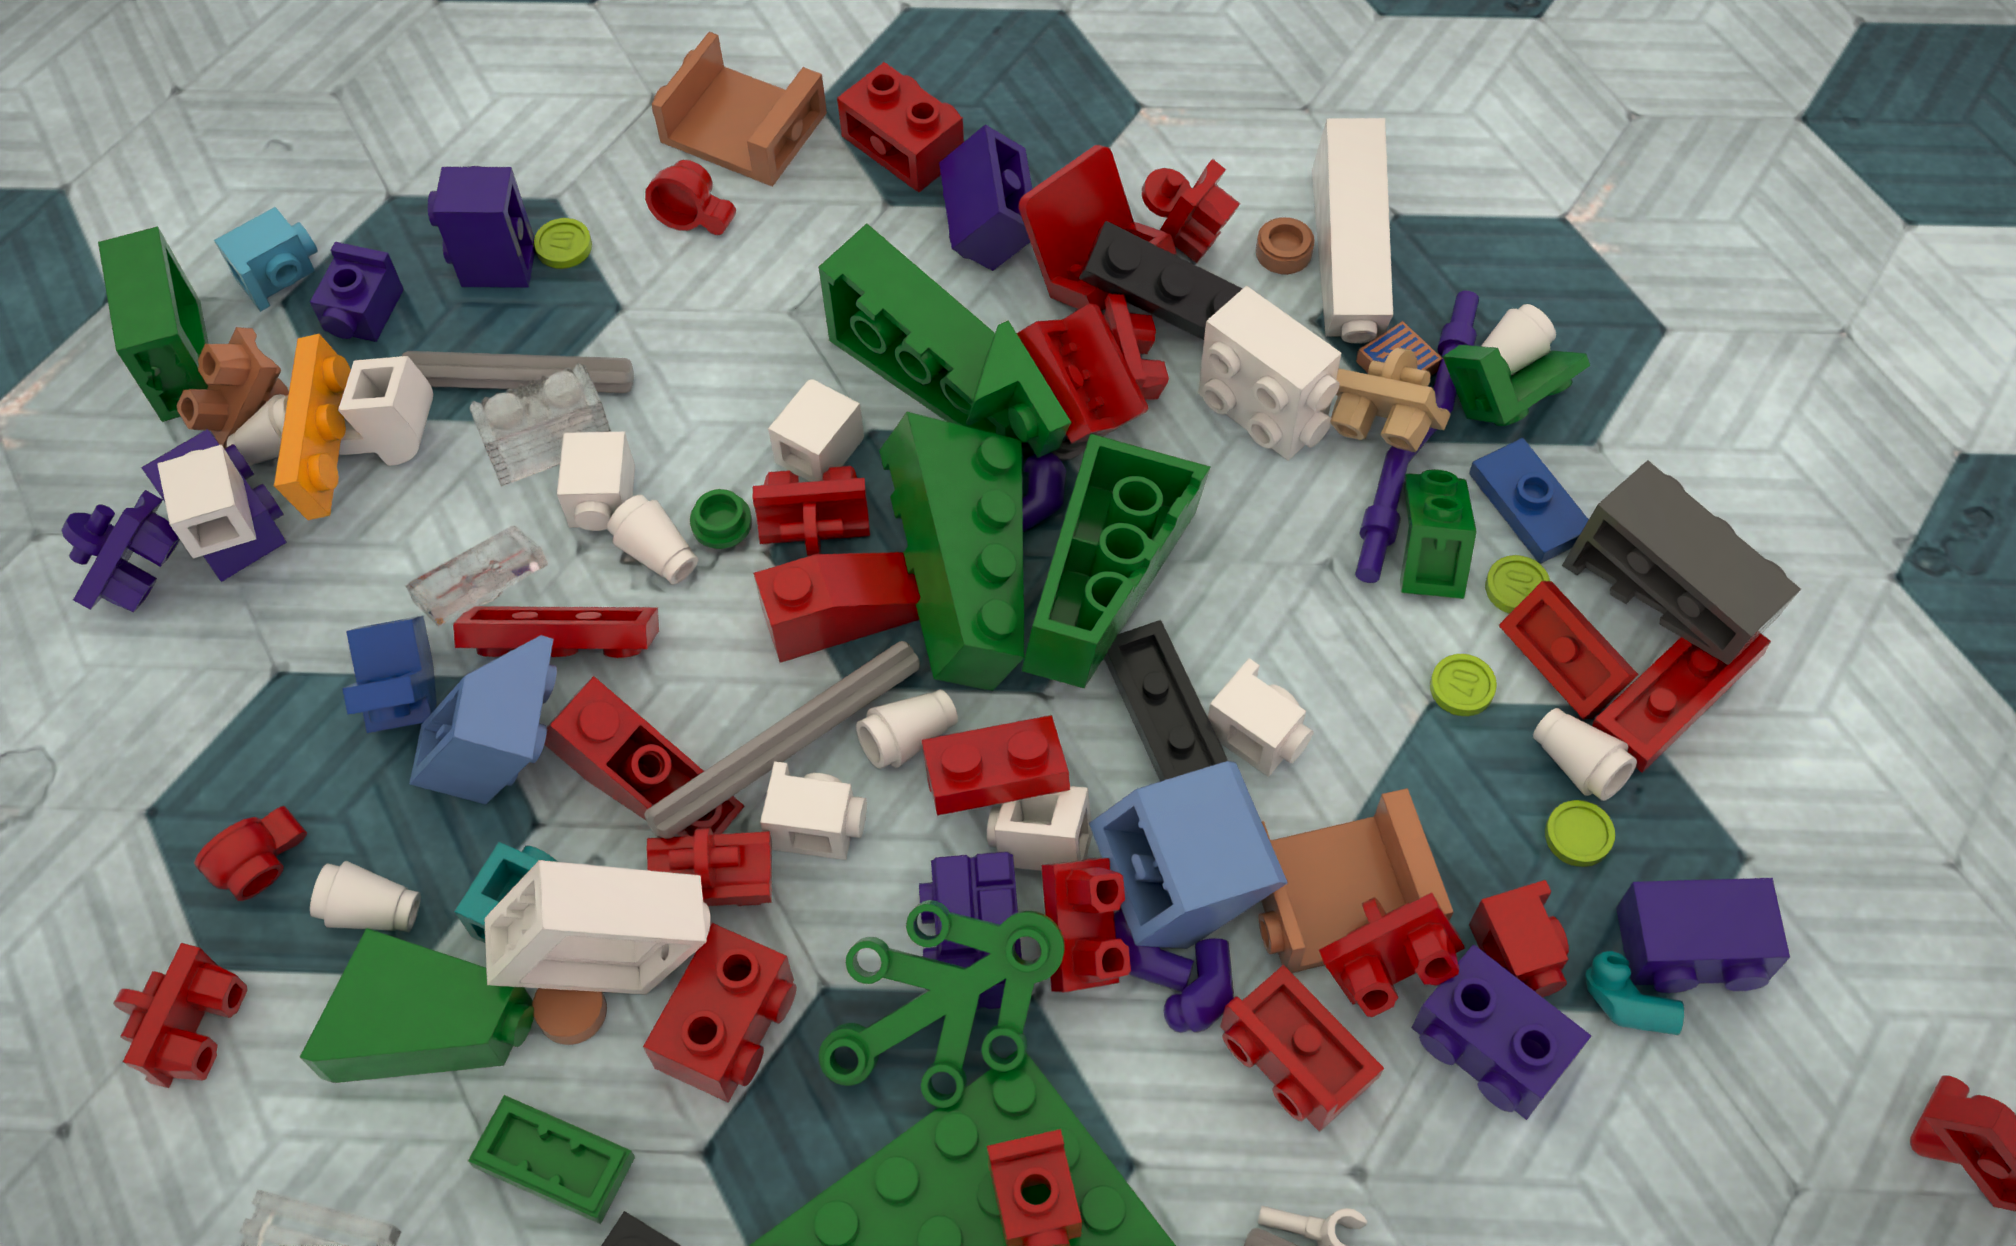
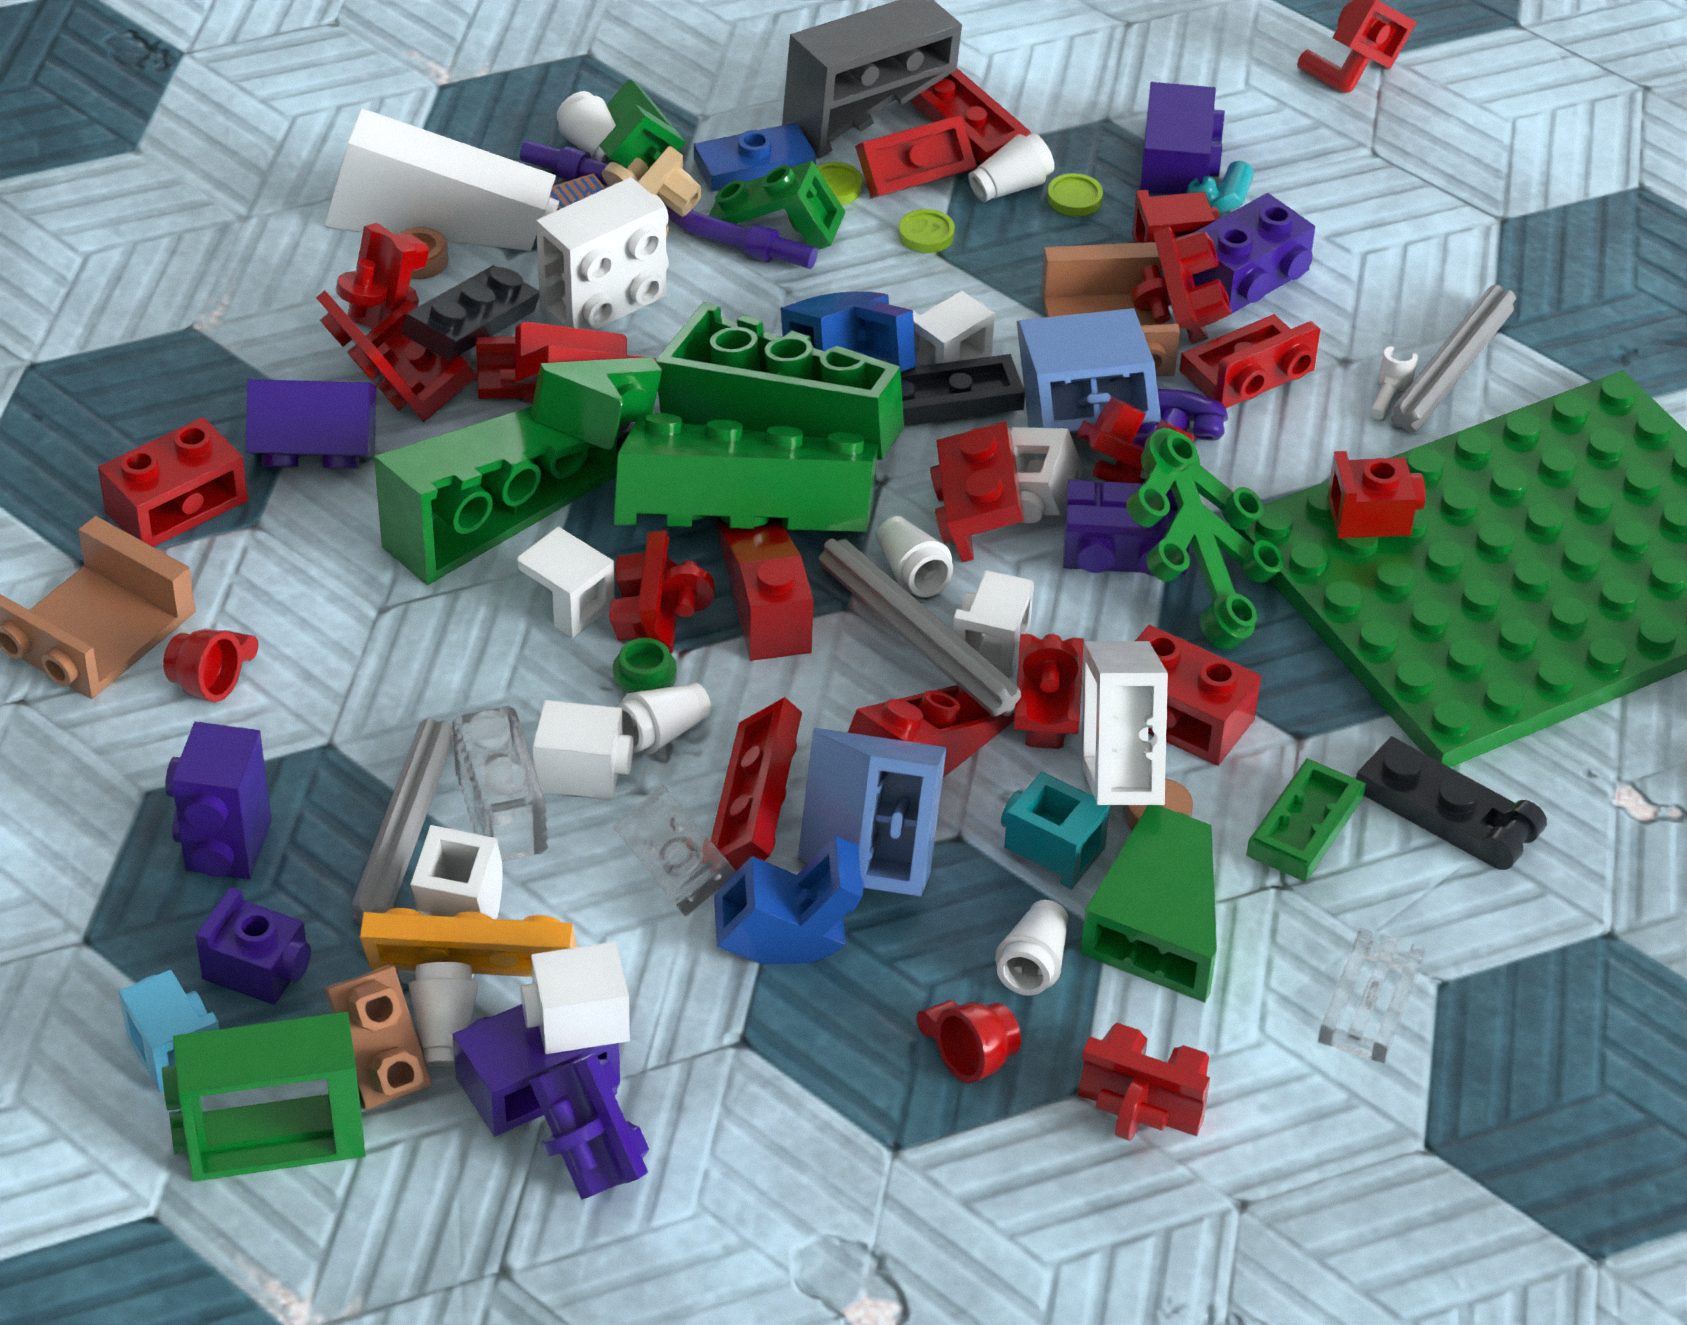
camera: 85 degrees left, 15 degrees down
none -> blue brick [780,291,916,372]

